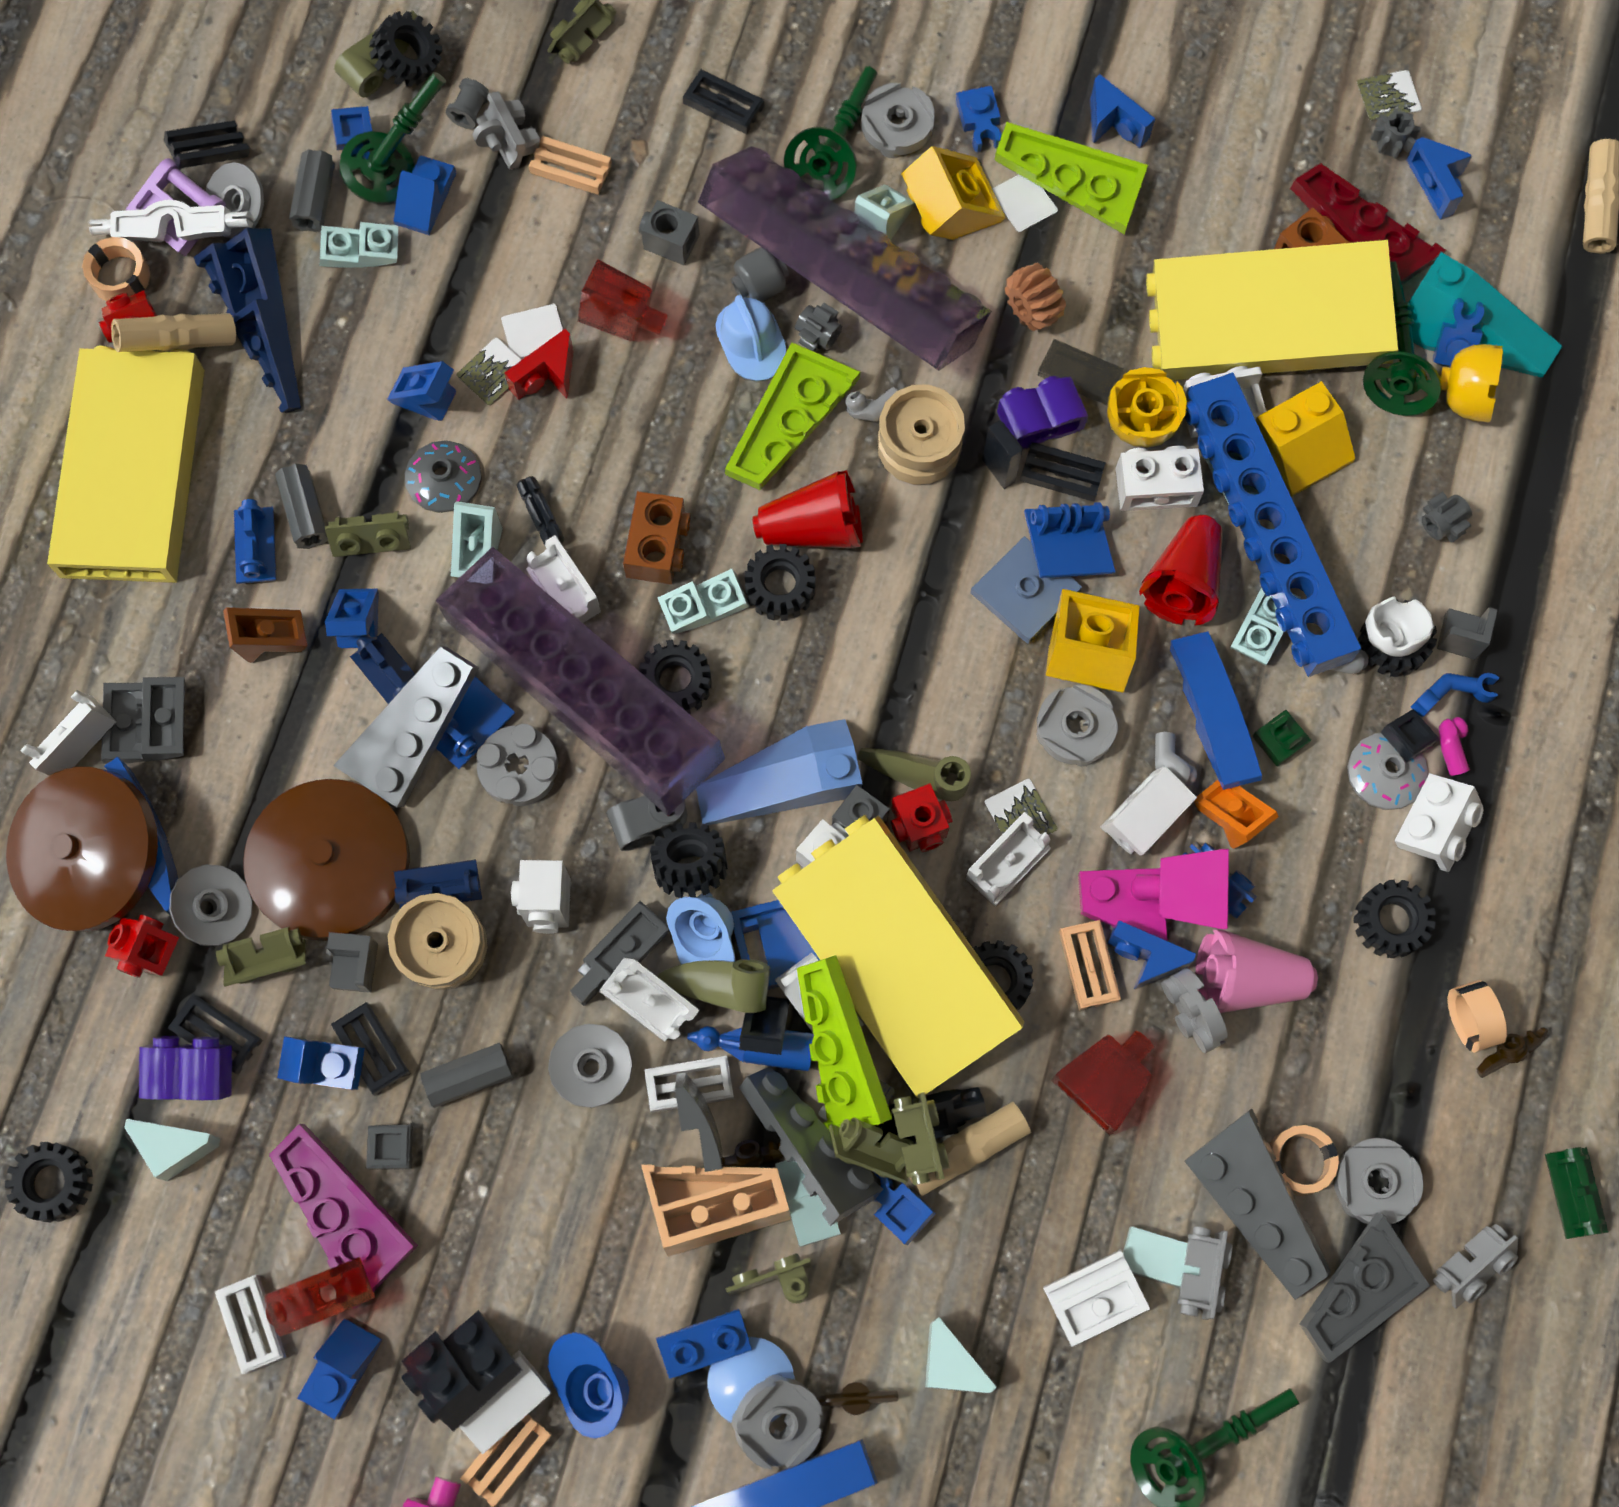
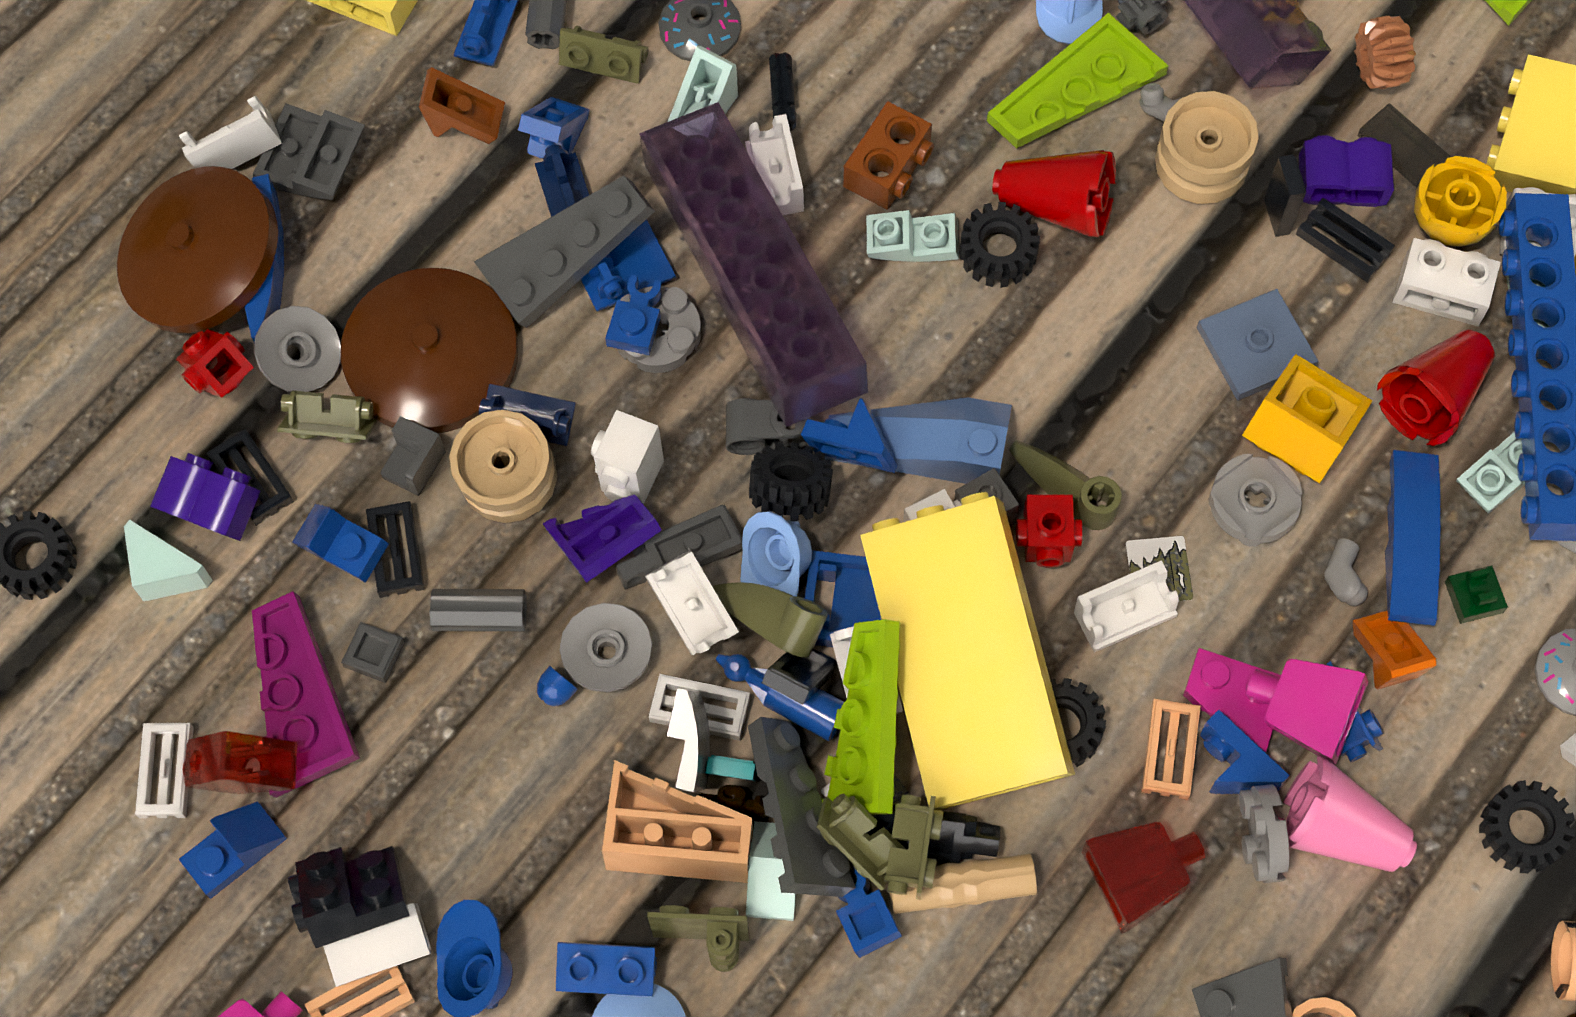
camera: 25 degrees right, 5 degrees down
black tyre [638,640,712,717] -> none
blue hinge [1024,502,1115,578] -> none
white hinge [1100,766,1197,856] -> none
none -> blue hinge [537,666,578,707]
none -> dark purple wing [543,495,662,583]
none -> blue plate [605,274,662,356]
none -> teal tile [706,755,757,781]
none -> blue slope [801,398,898,473]

